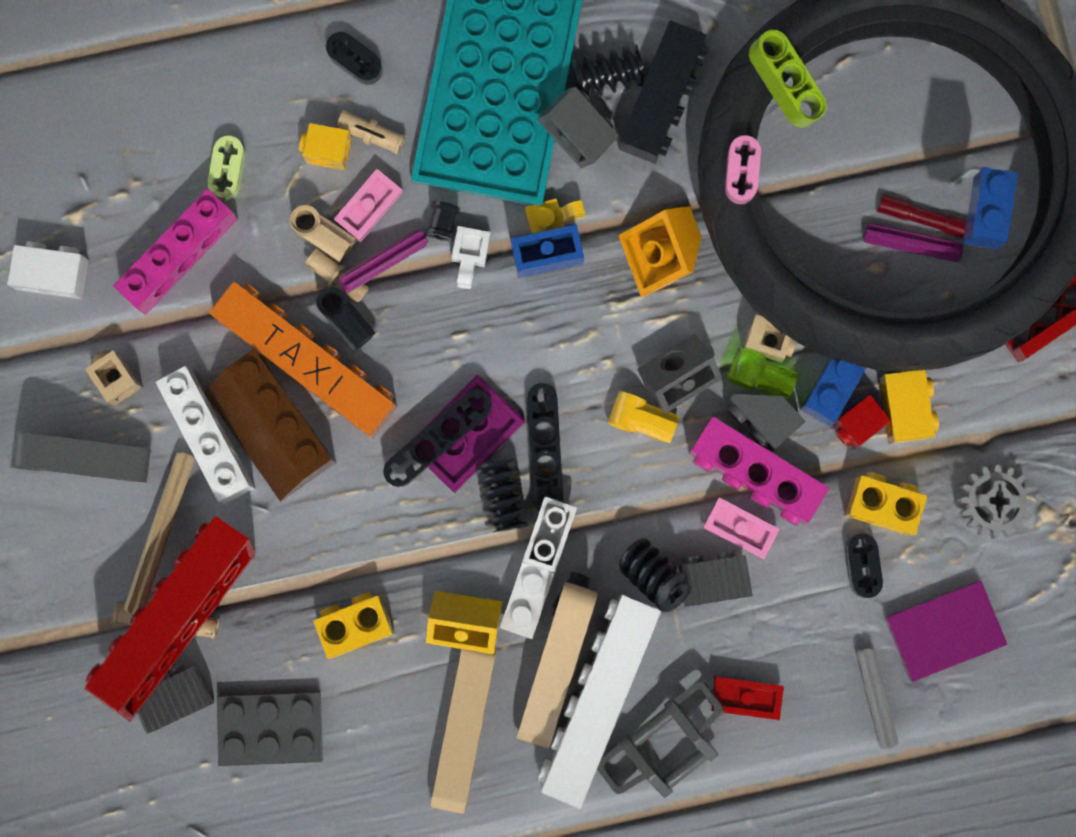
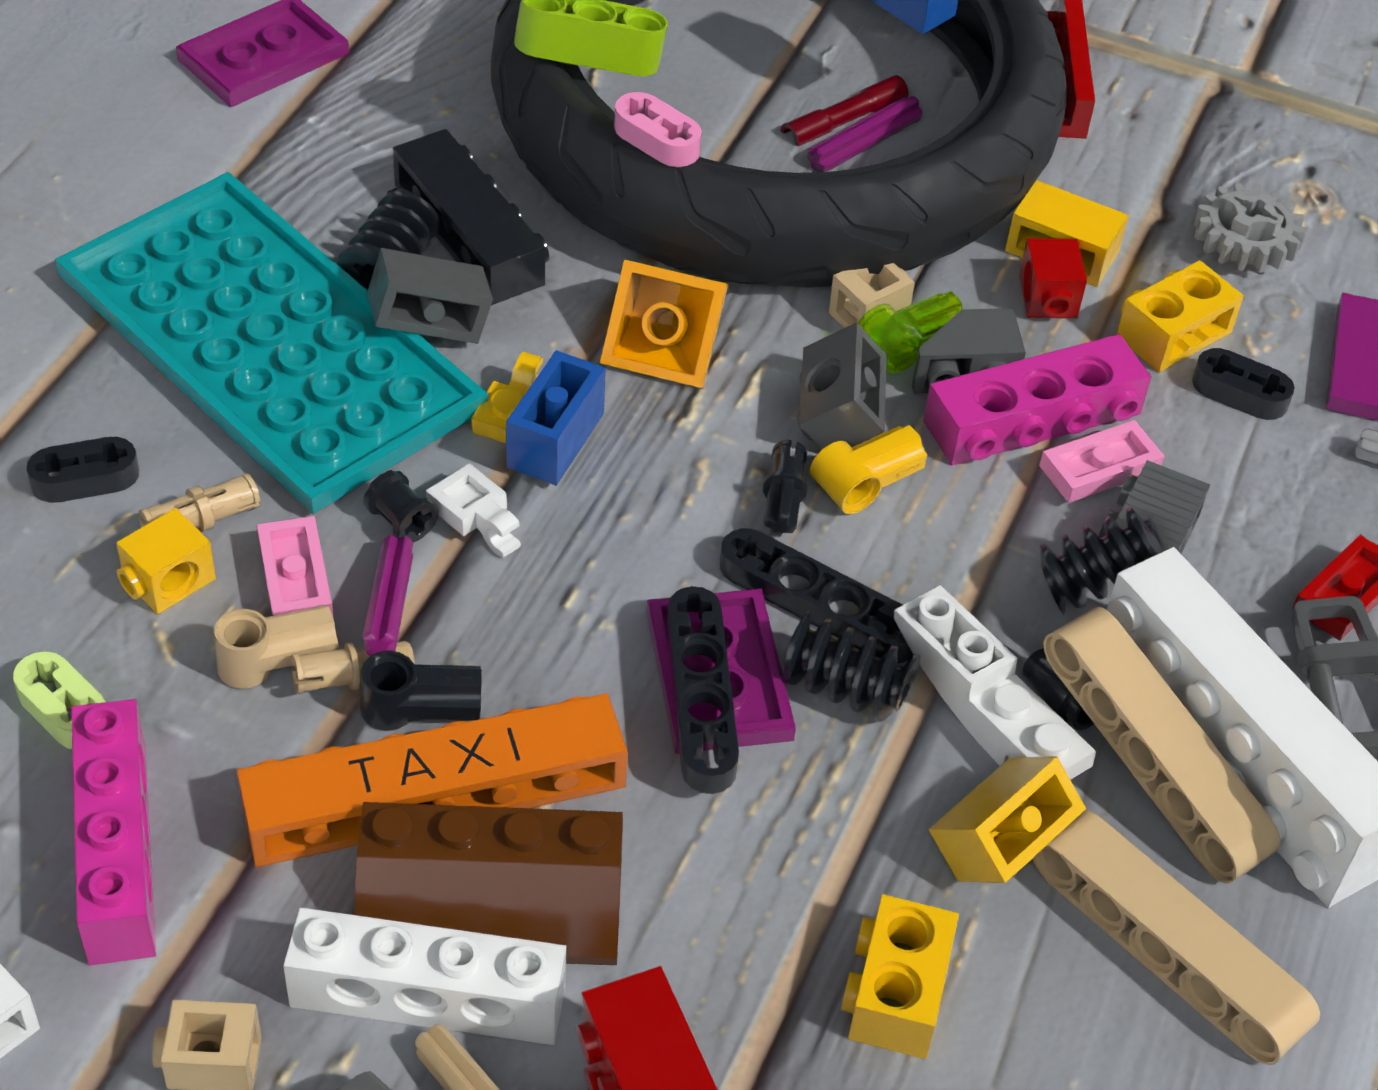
camera: 60 degrees left, 35 degrees down
blue brick [800,358,866,426] -> none
none -> black axle [763,440,807,537]

